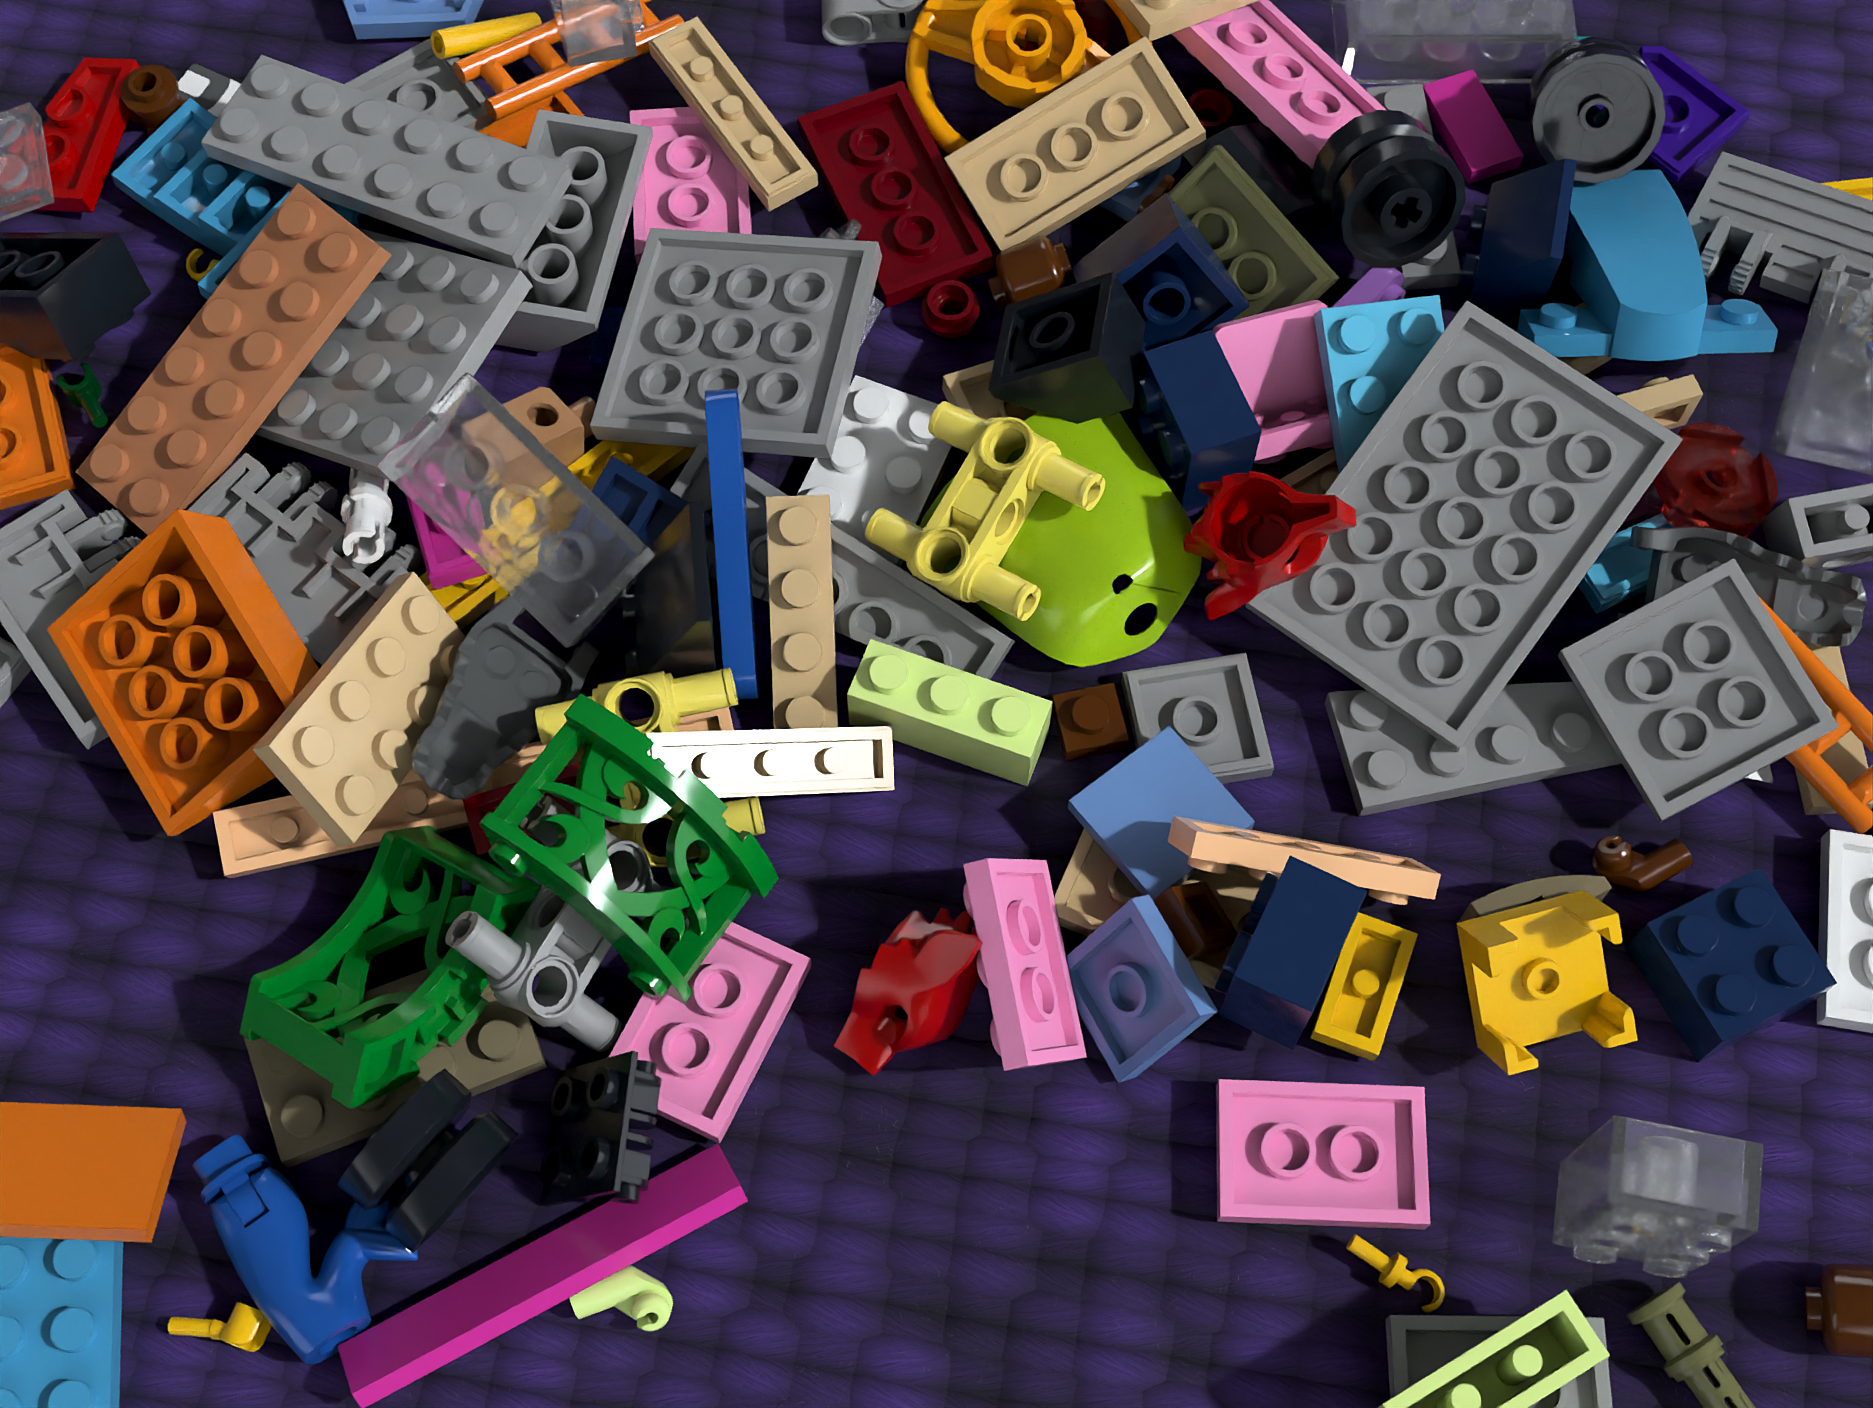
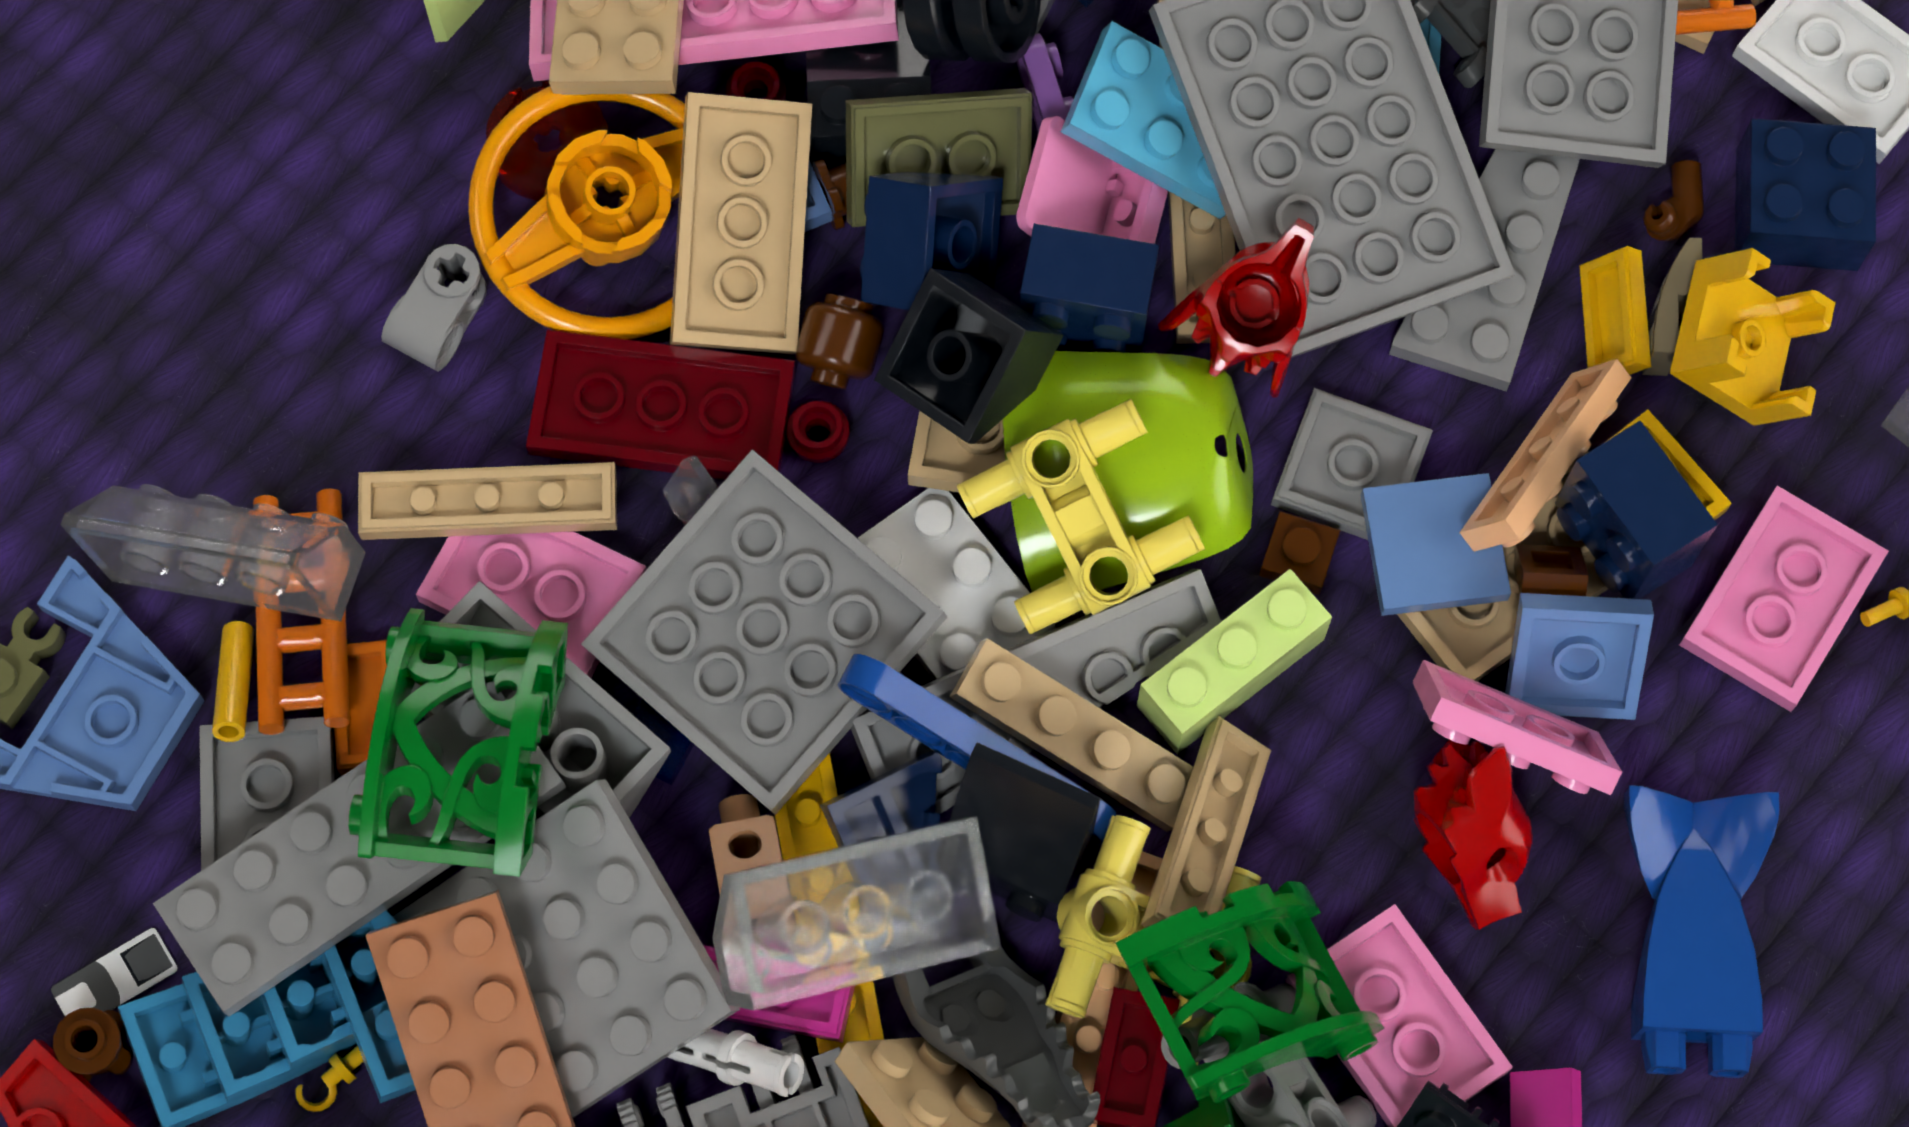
camera: 60 degrees left, 5 degrees up
none -> green fence [348,608,568,877]
none -> yellow tile [1579,246,1652,375]
none -> blue hips [1624,785,1779,1078]

